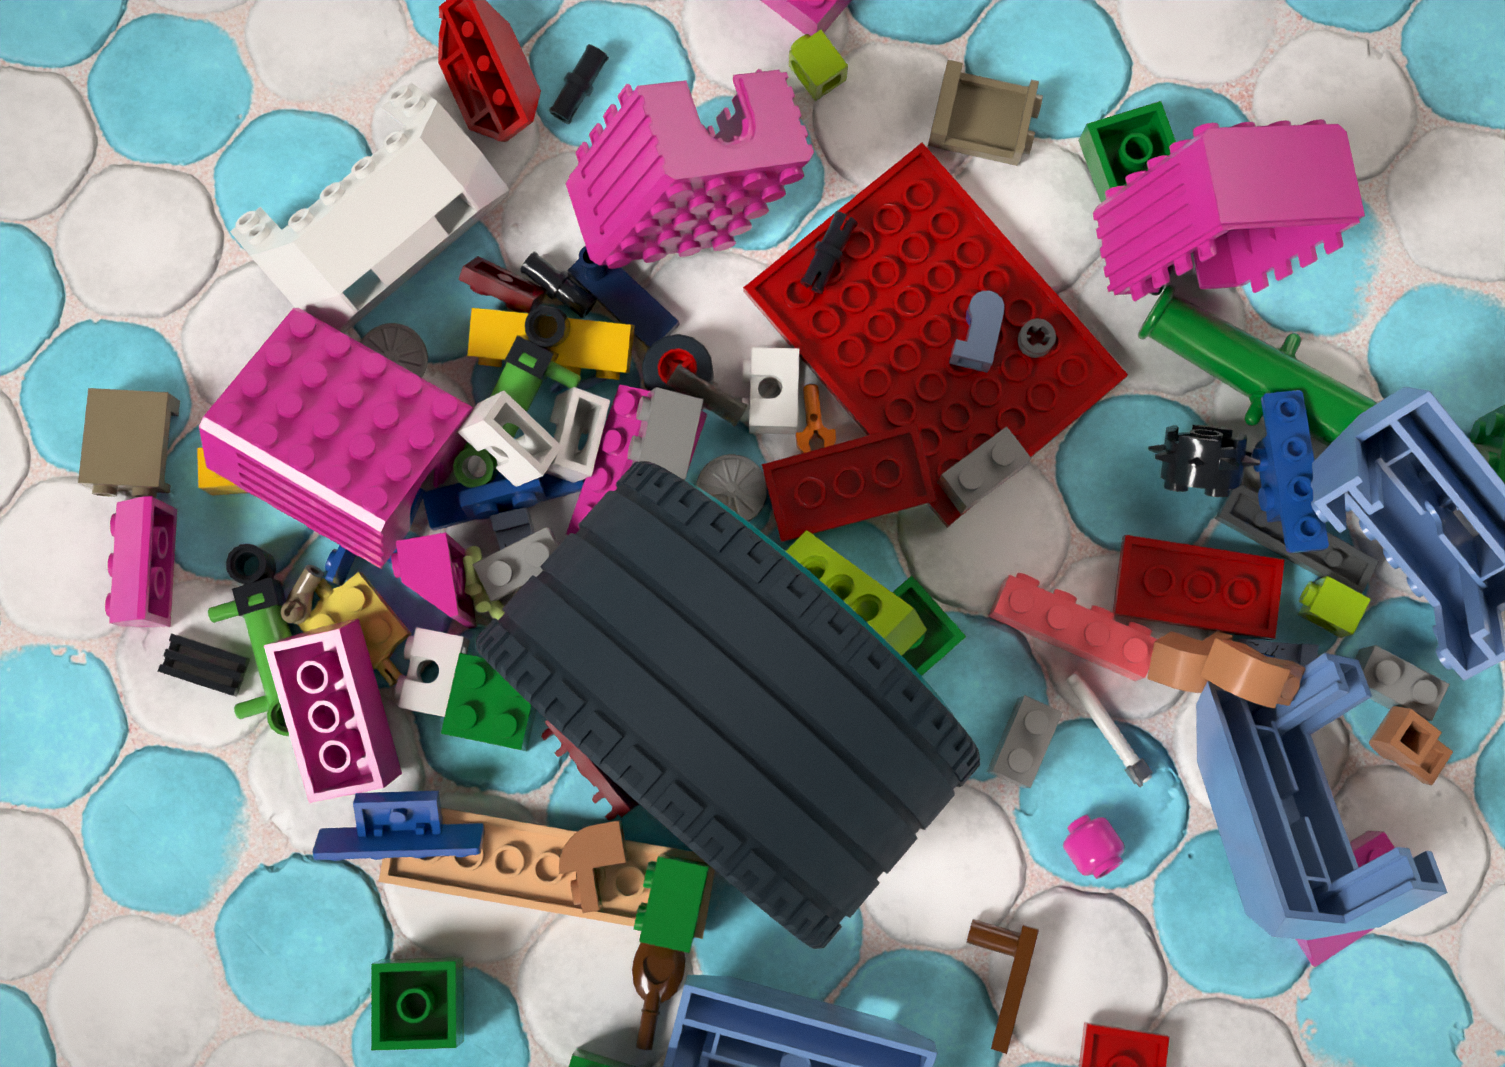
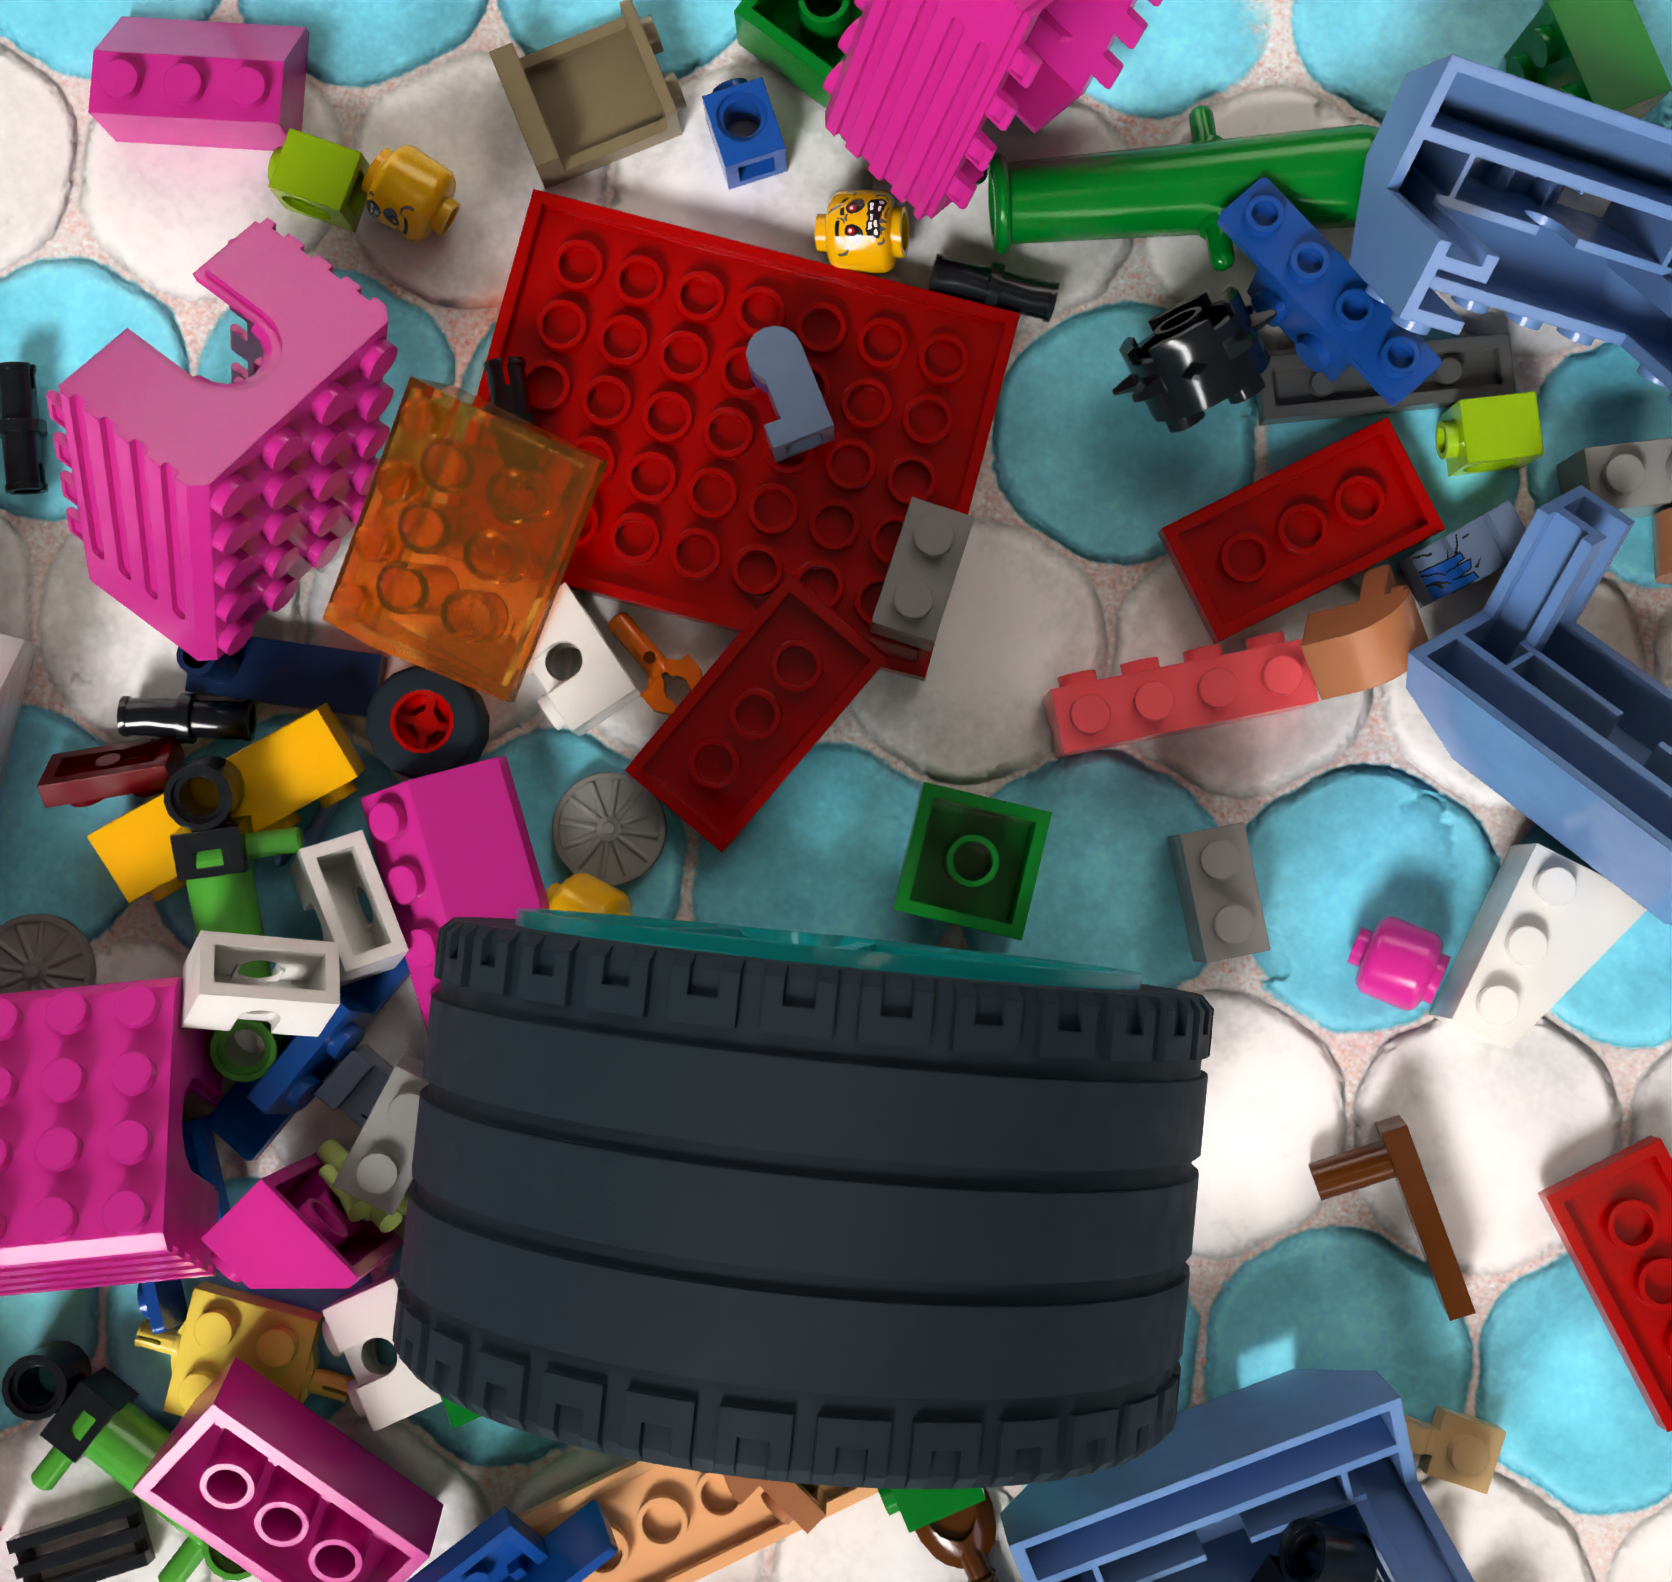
camera: 30 degrees left, 5 degrees up
dark tan arm [281,565,324,624] -> none
light grey brick [627,387,704,480] -> none
clear smoke pin [666,364,748,427] -> none
lime brick [786,530,927,656] -> none
dark grey bush [1017,318,1056,358] -> none
white piece [1065,671,1153,787] -> none
nougat brick [1200,638,1306,708] -> none
none -> clear orange slope [323,376,608,702]
none -> yellow head [361,145,461,242]
none -> blue brick [702,77,787,190]
none -> yellow head [815,190,909,275]
none -> black pin [928,253,1059,323]
none -> white wedge [1429,843,1647,1049]

